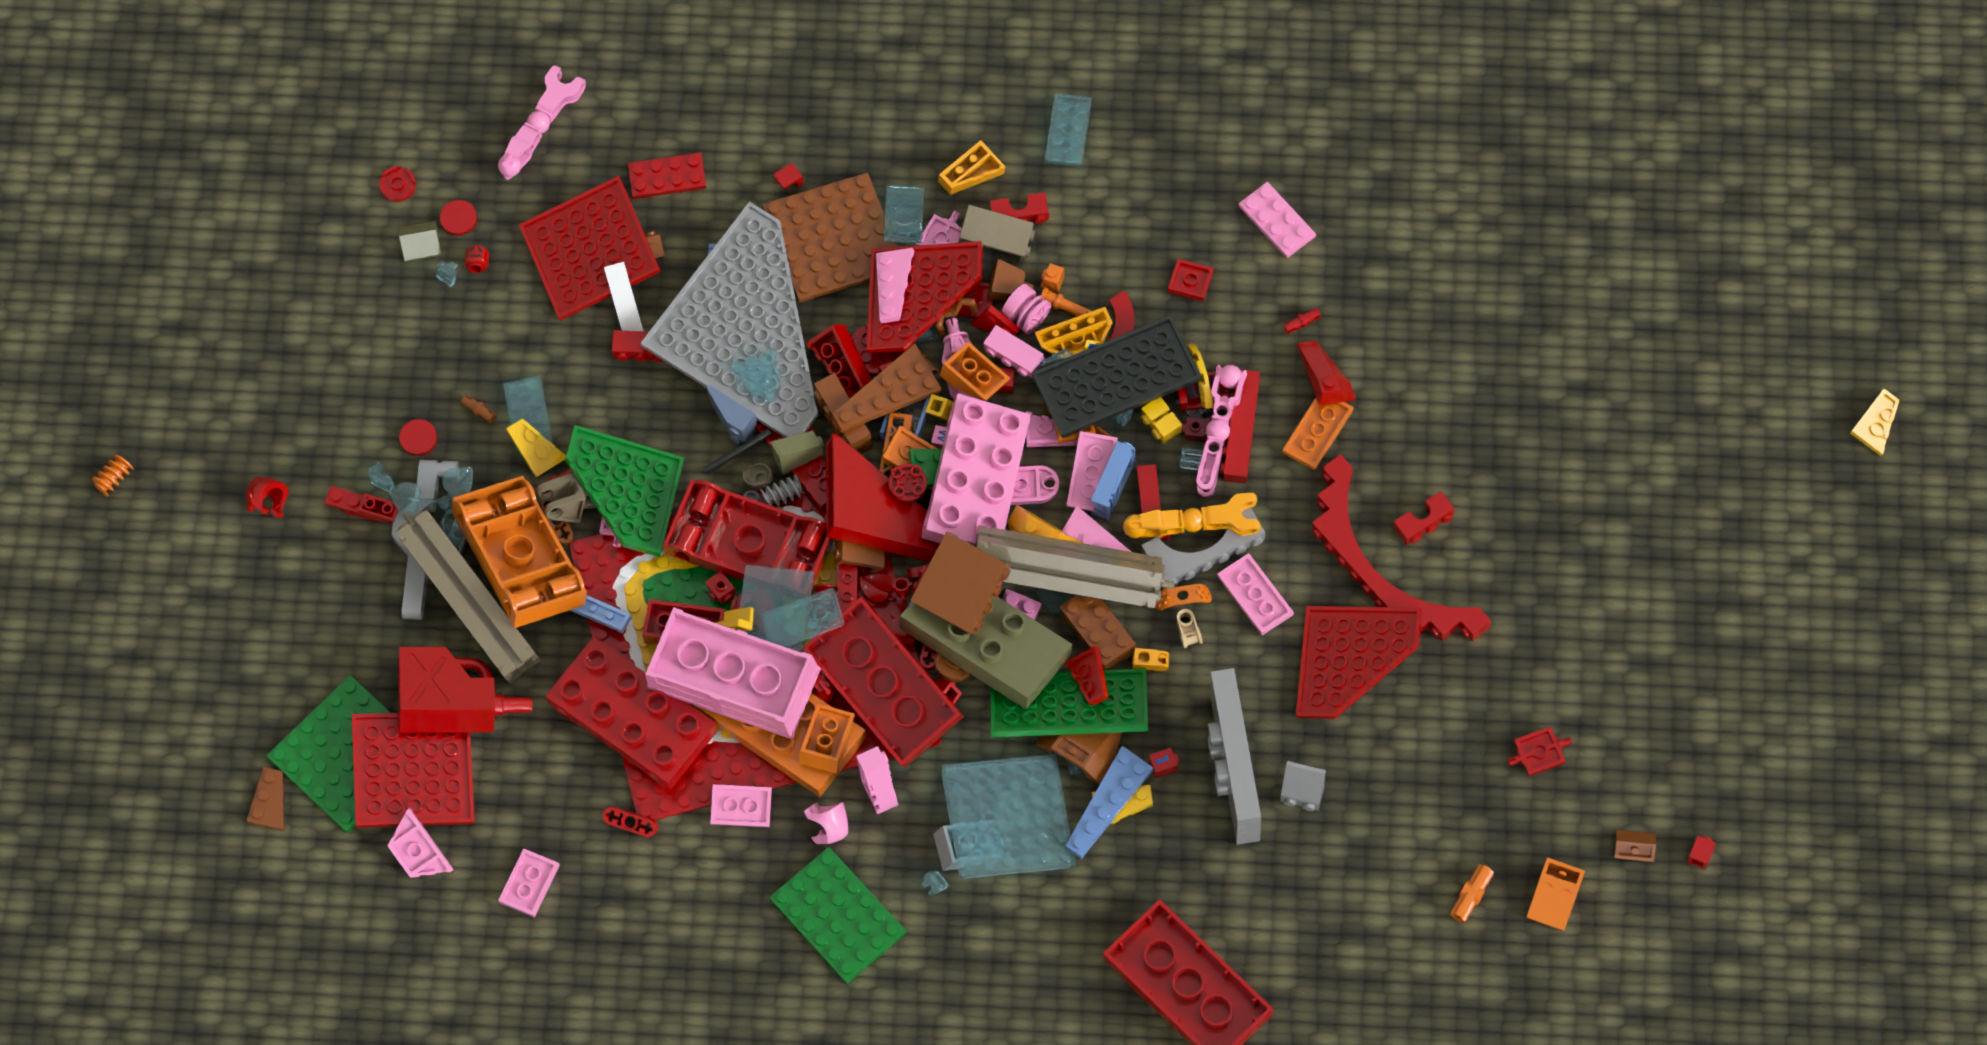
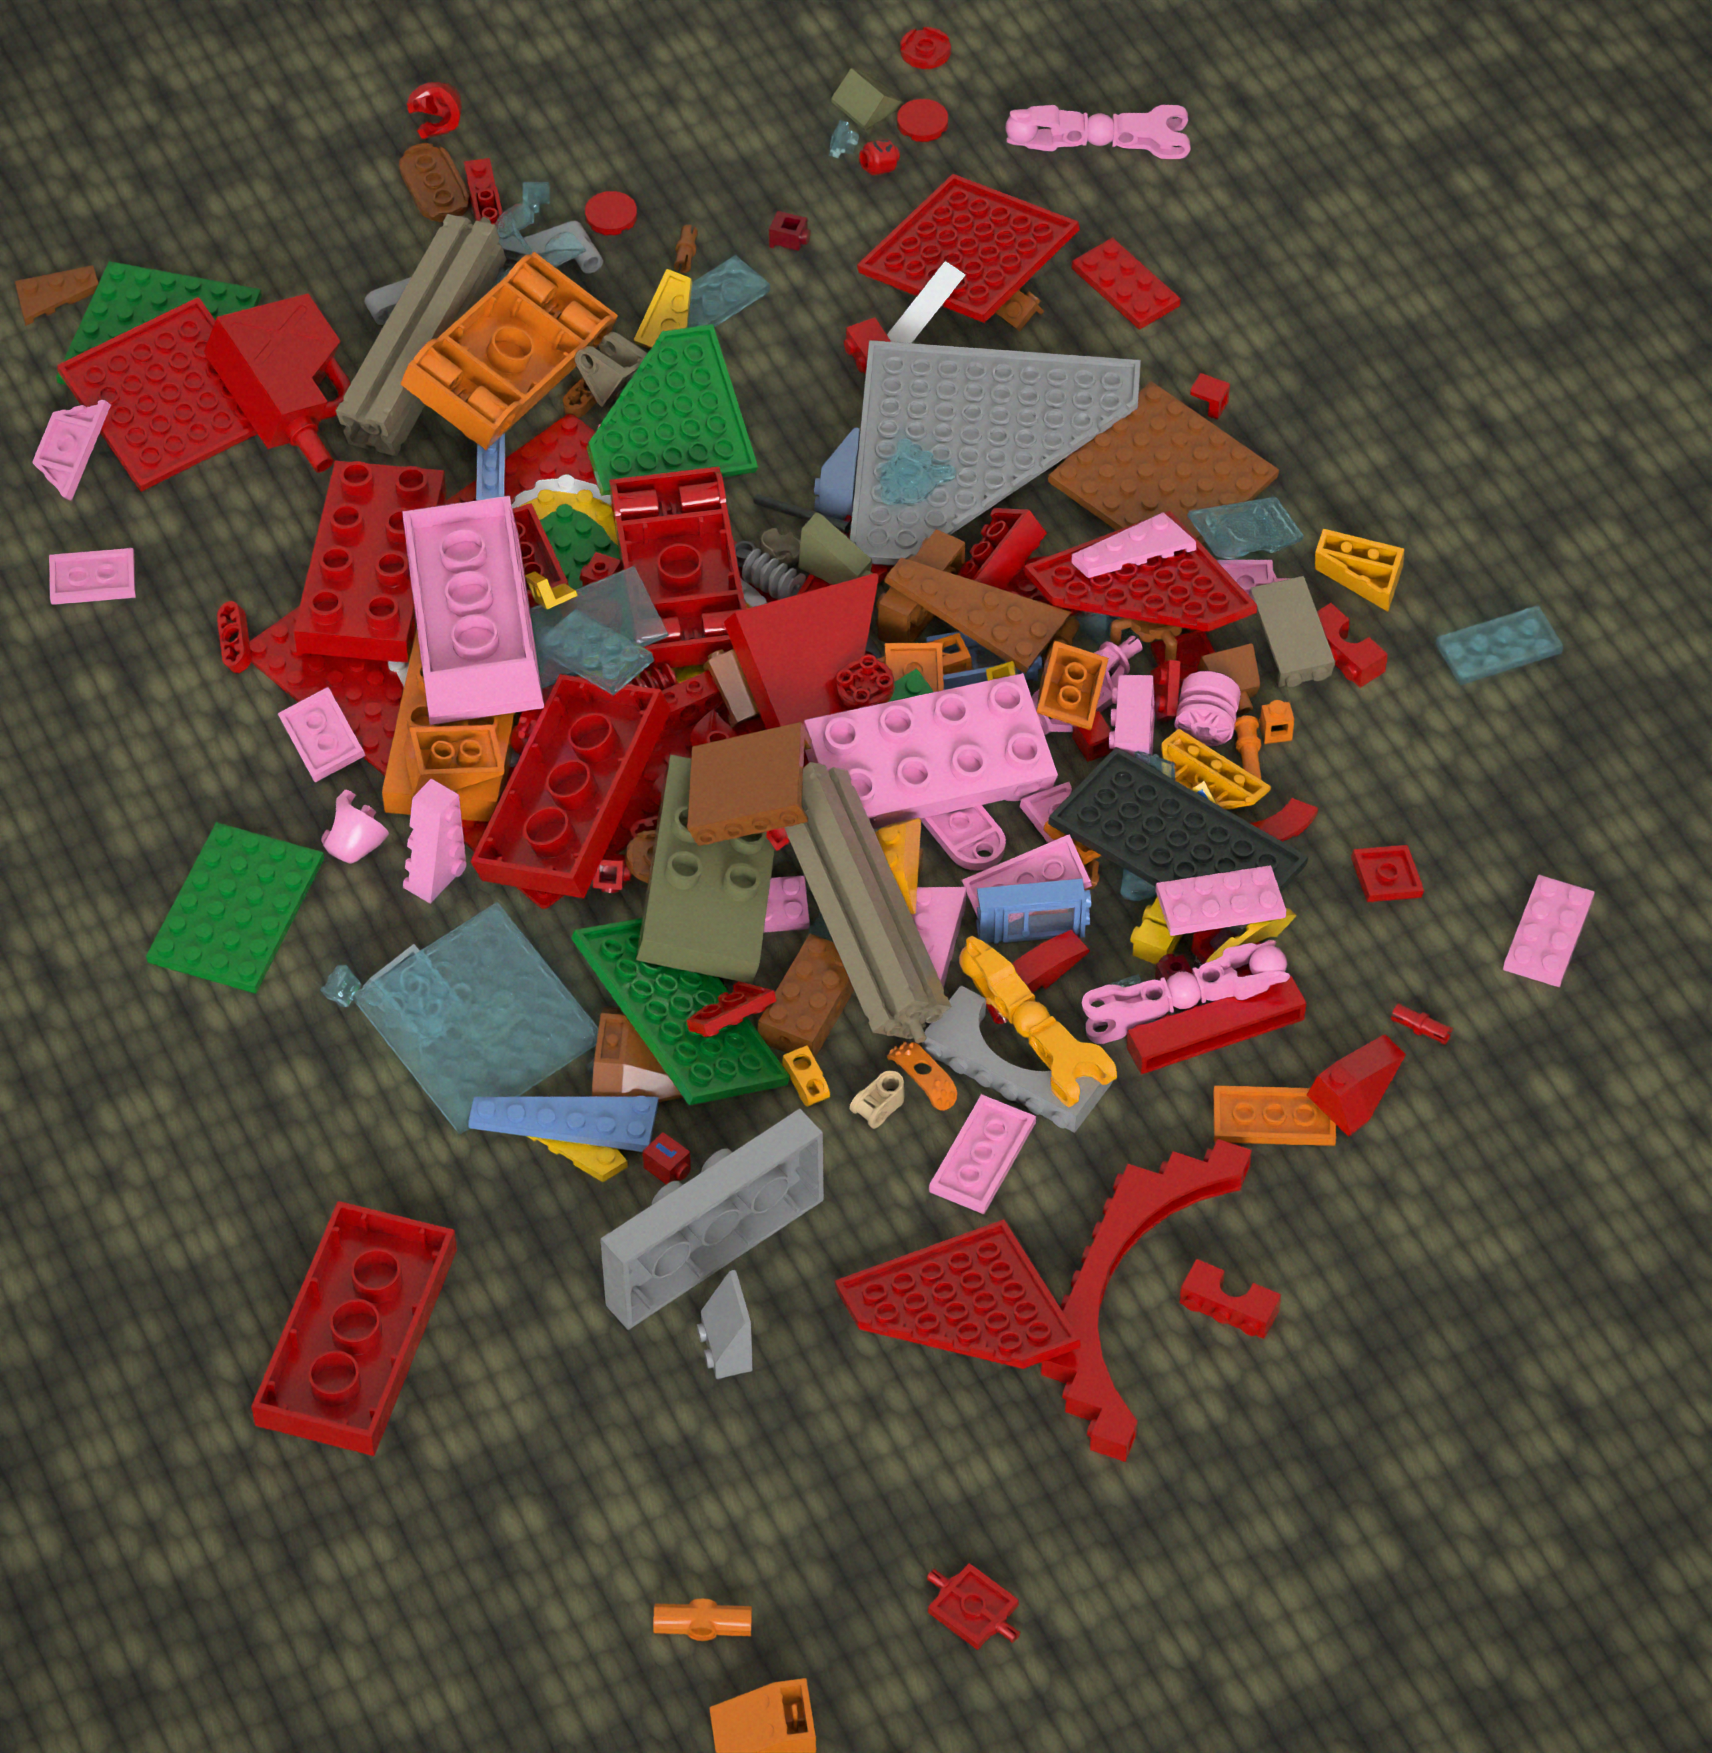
camera: 55 degrees right, 15 degrees down
none -> dark orange tile [399,143,470,222]
none -> dark red brick [769,211,811,251]
none -> bright pink plate [1156,865,1286,936]

